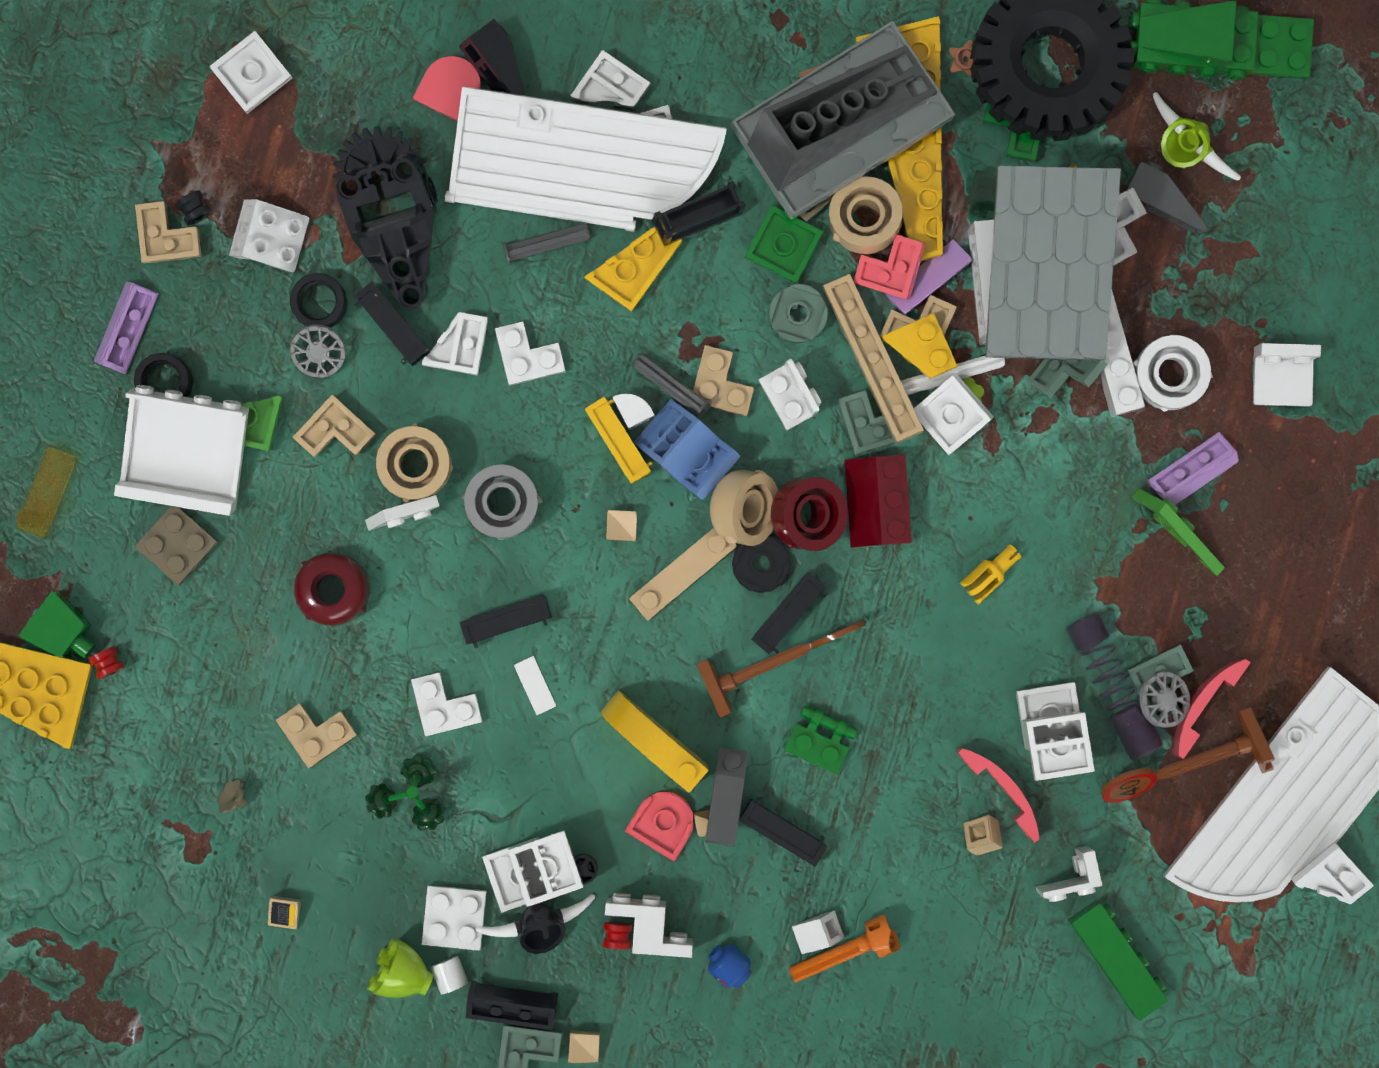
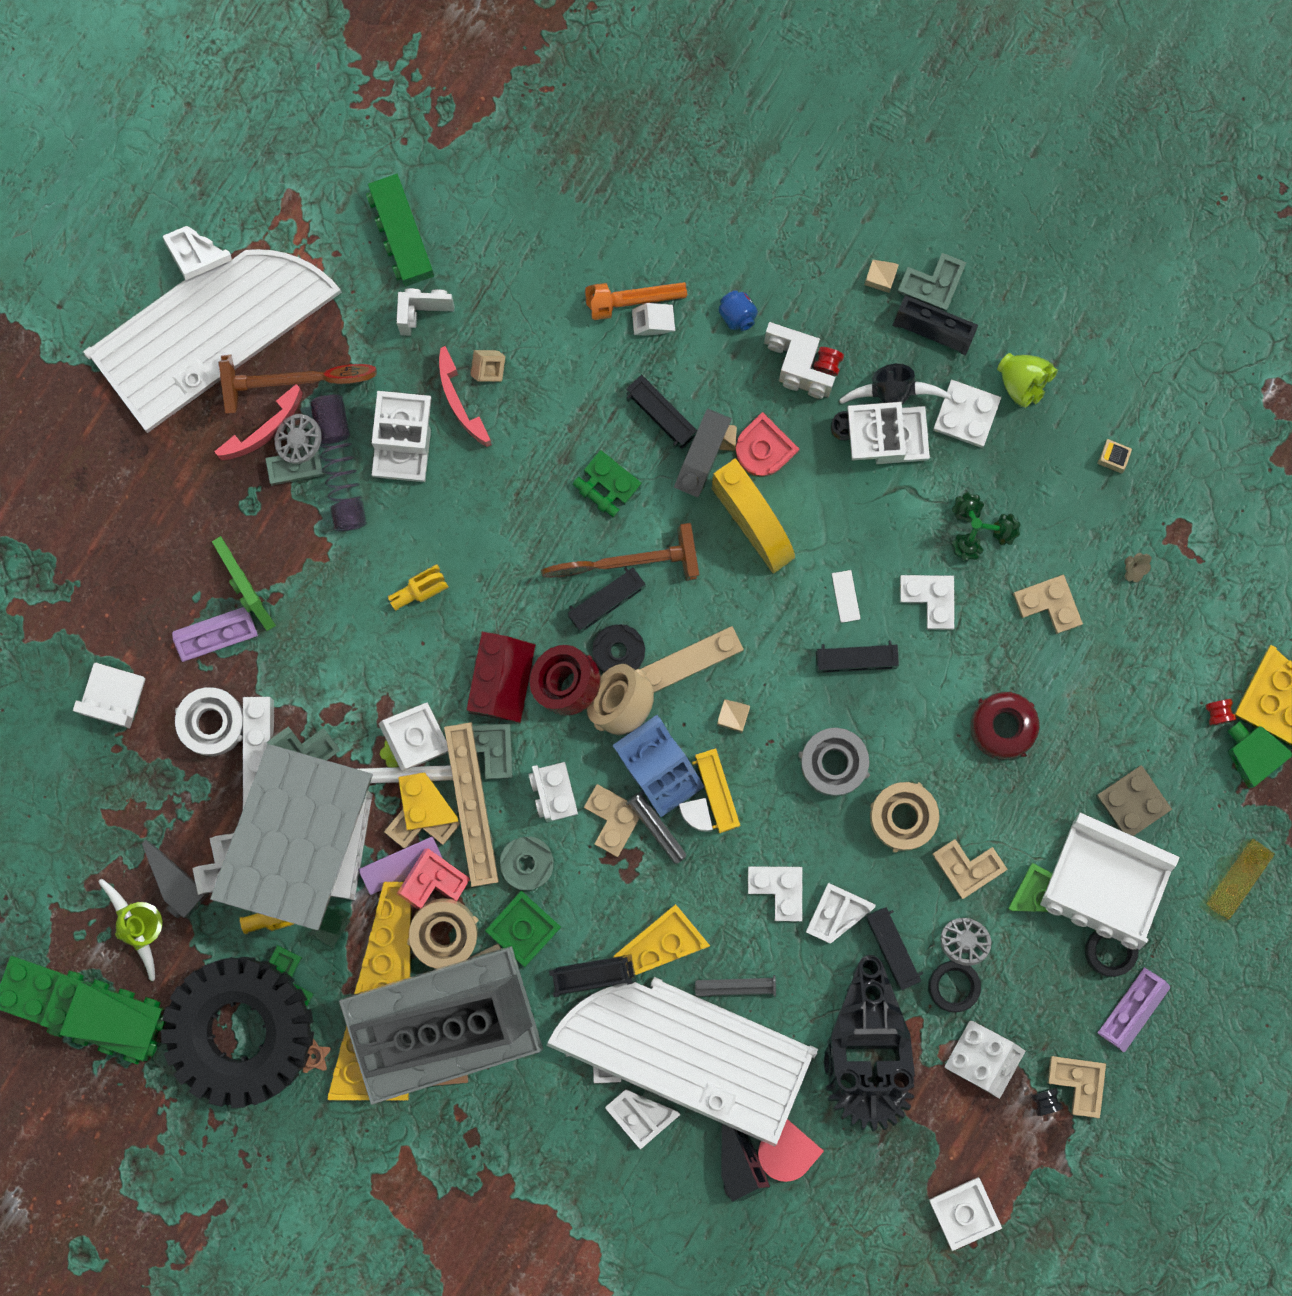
camera: 165 degrees left, 5 degrees down
white wing [365,495,439,531] -> none
white brick [430,955,469,995] -> none

